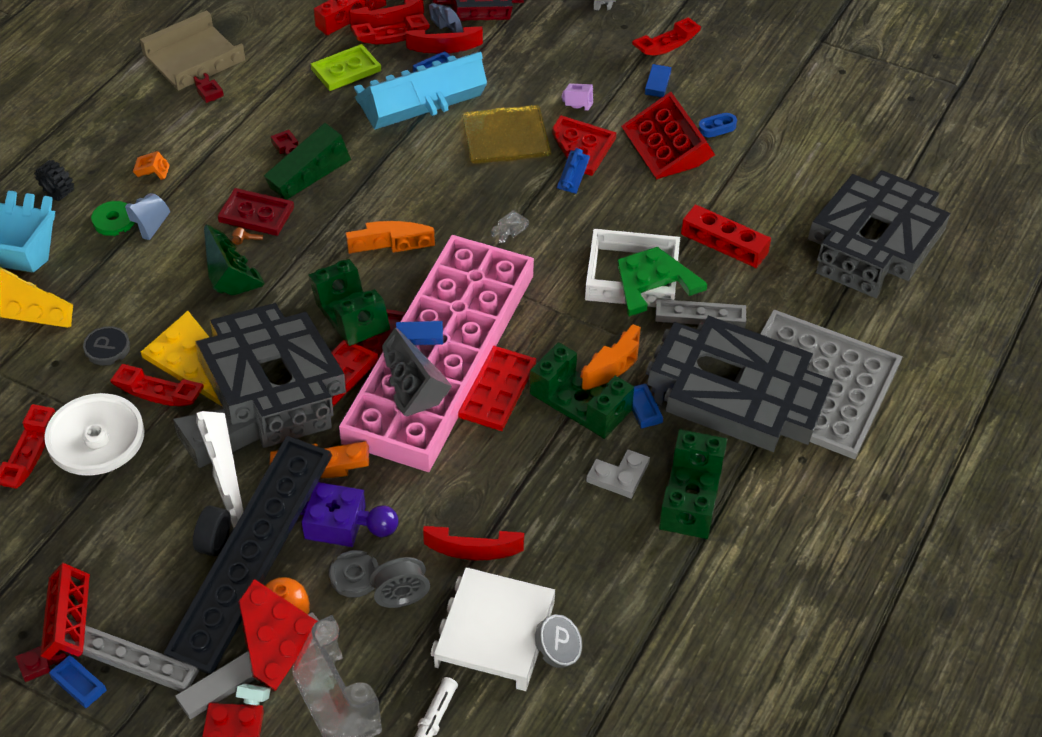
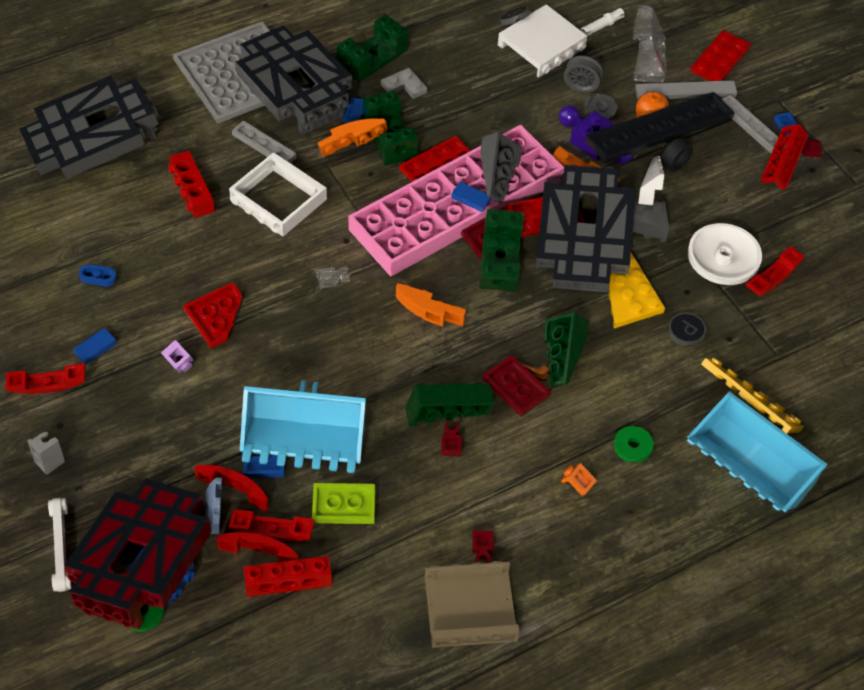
camera: 150 degrees left, 5 degrees up
black tyre [34,160,74,201] -> none
red slope [110,364,204,406] -> none
sand blue slope [125,193,170,240] -> none
light aqua plate [236,683,271,705] -> none
red plate [238,579,320,691] -> none
red slope [423,526,524,560] -> none
clear yellow piece [462,105,552,164] -> none
blue hinge [557,148,590,194] -> none
green wing [618,247,707,317] -> none
red slope [621,92,715,179] -> none

